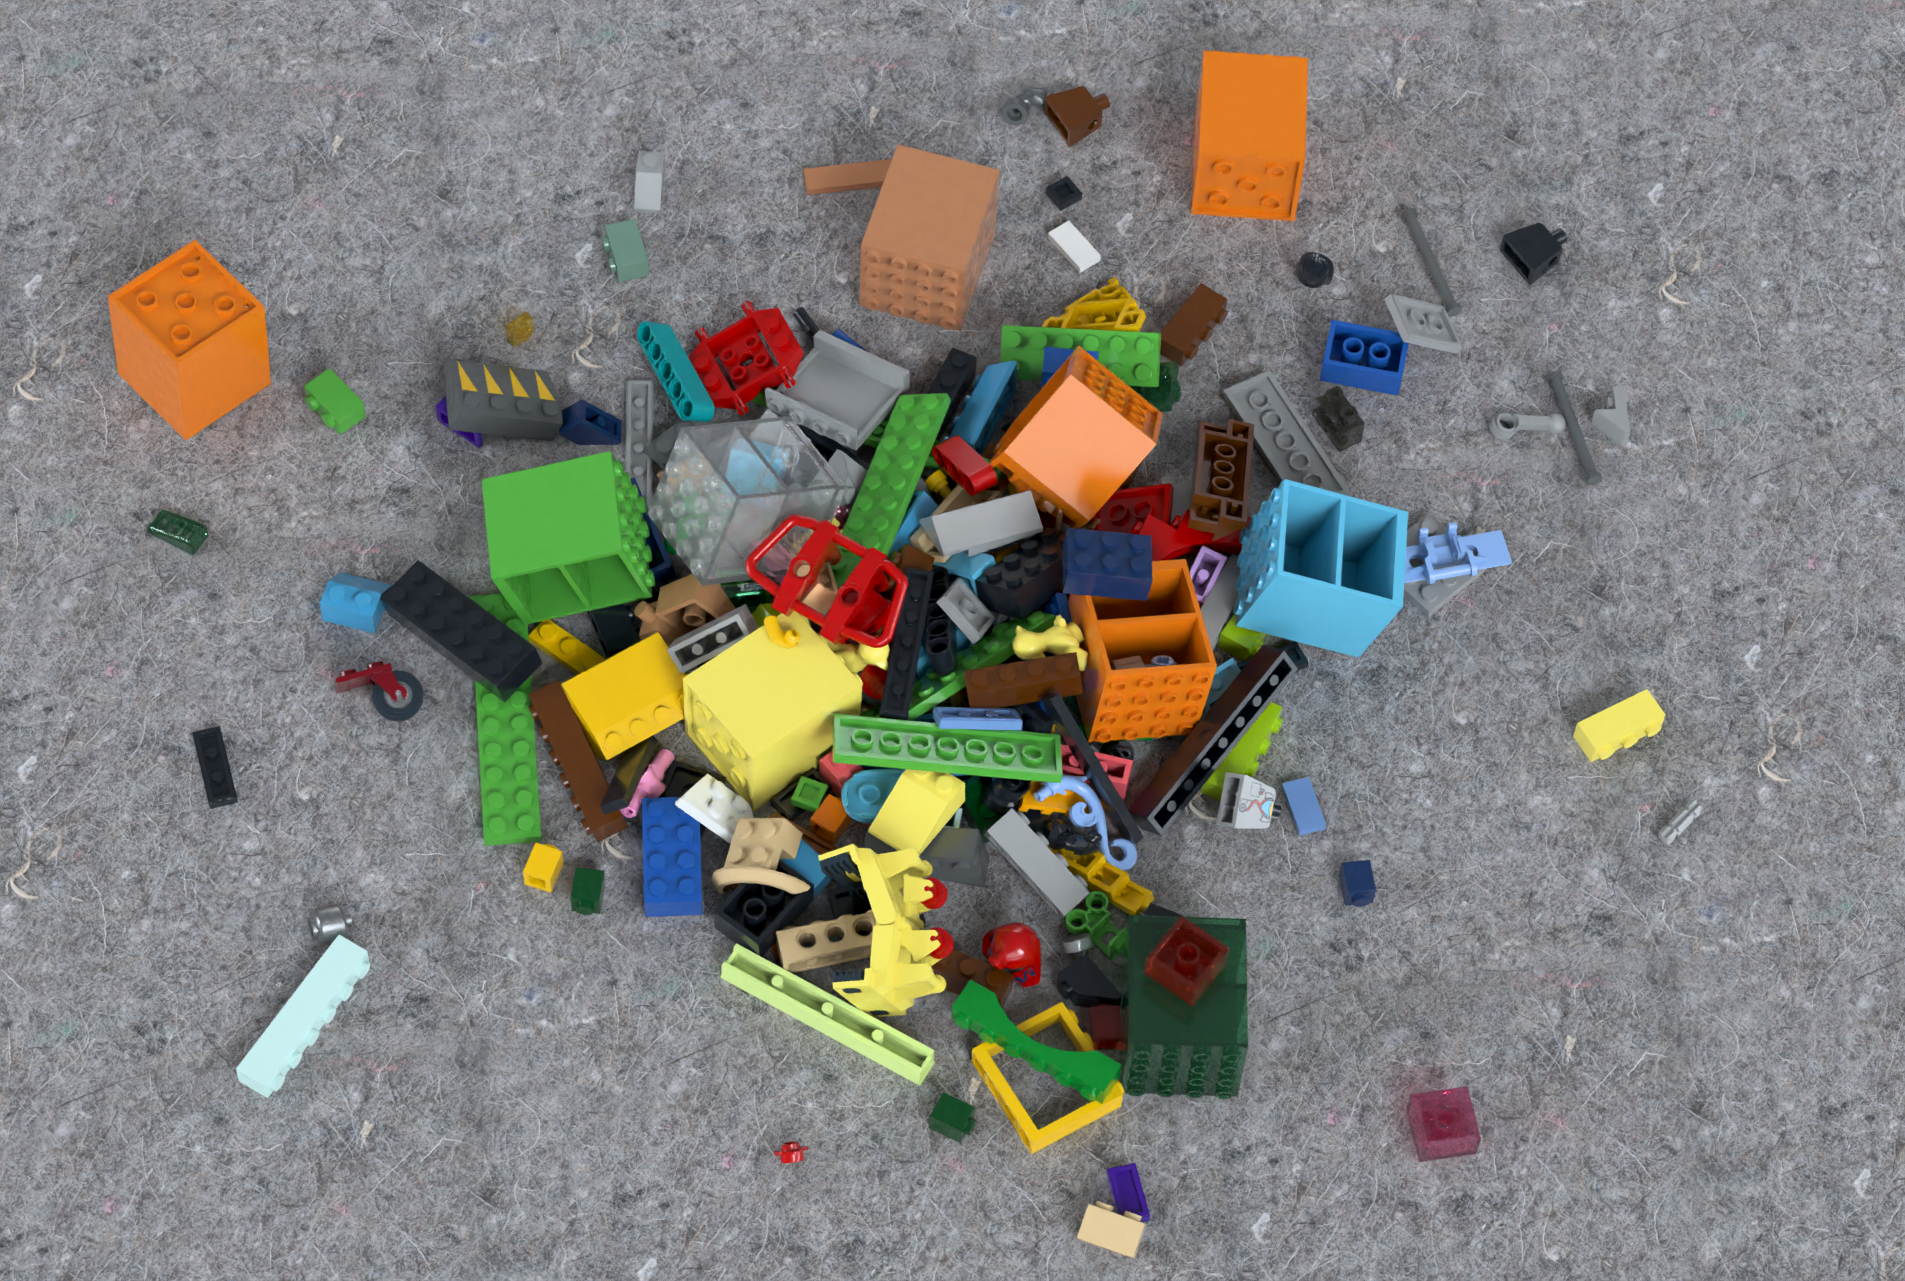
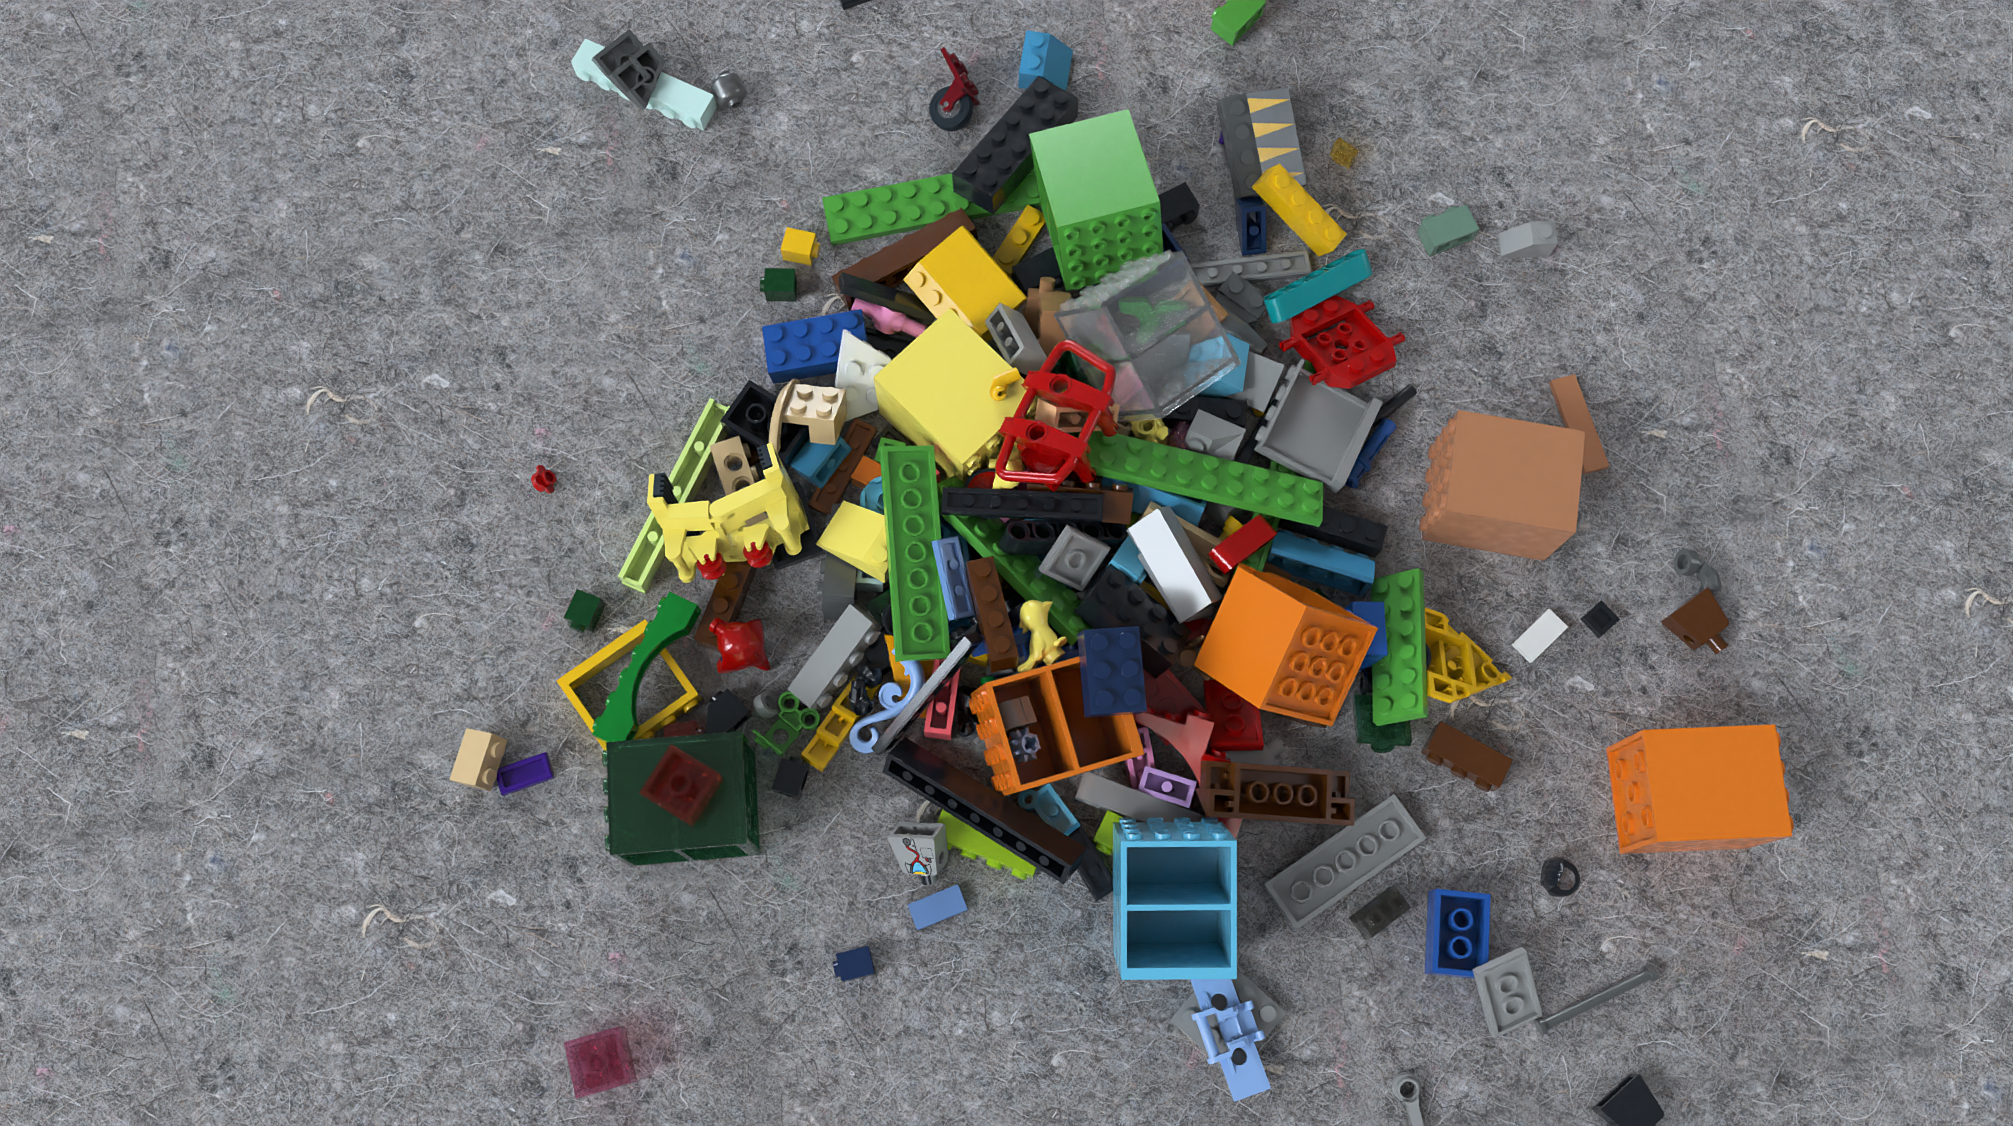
camera: 85 degrees right, 15 degrees up
none -> dark grey slope [592,29,665,110]
none -> yellow brick [1252,163,1347,257]

